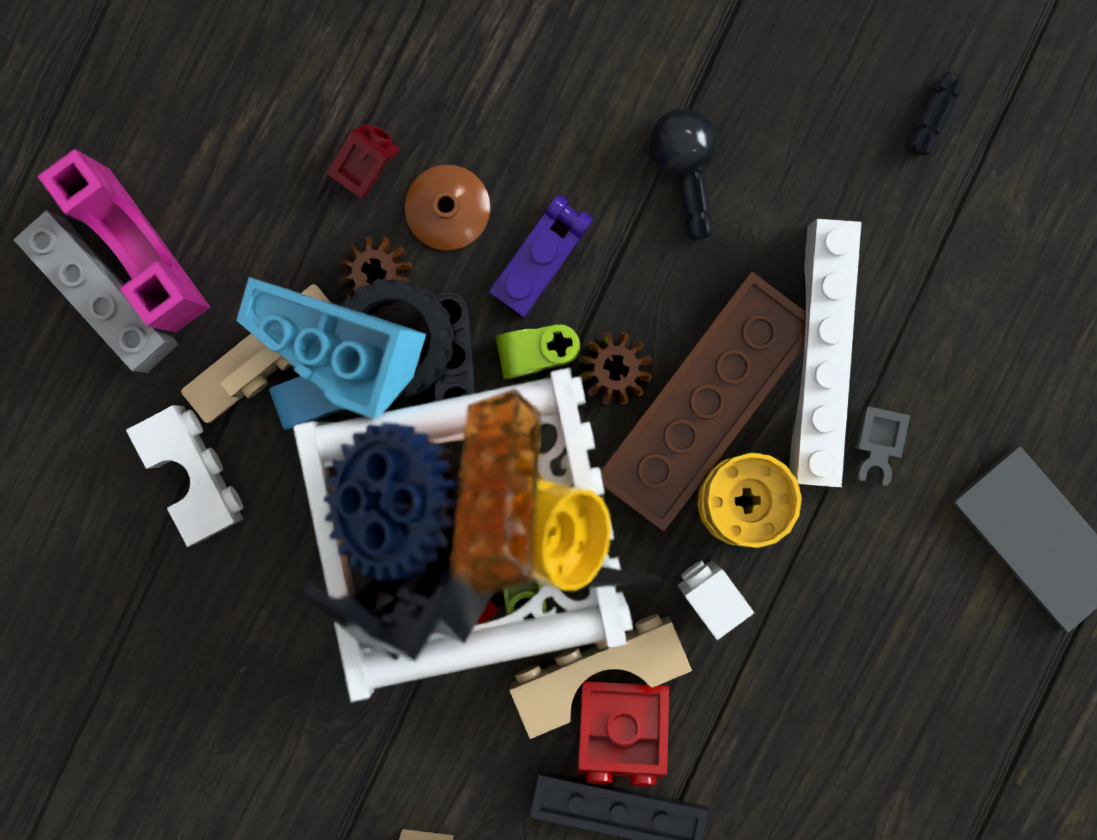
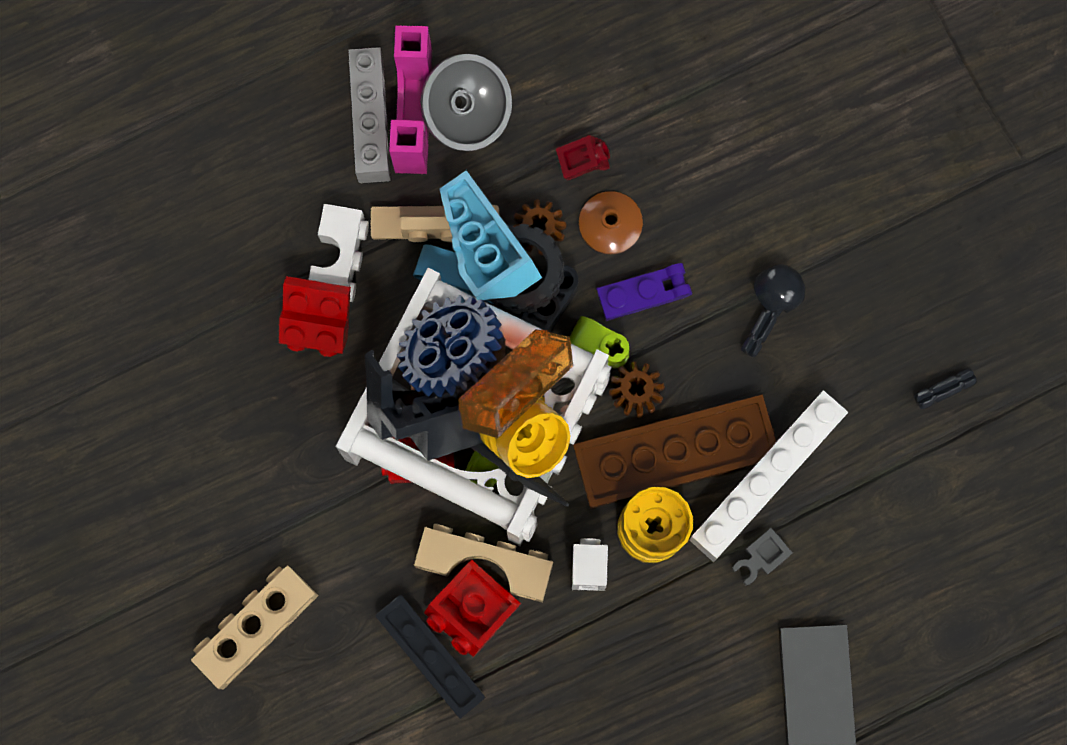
camera: 40 degrees right, 10 degrees down
none -> red plate [279,276,351,357]
none -> dark grey dish [420,54,512,151]

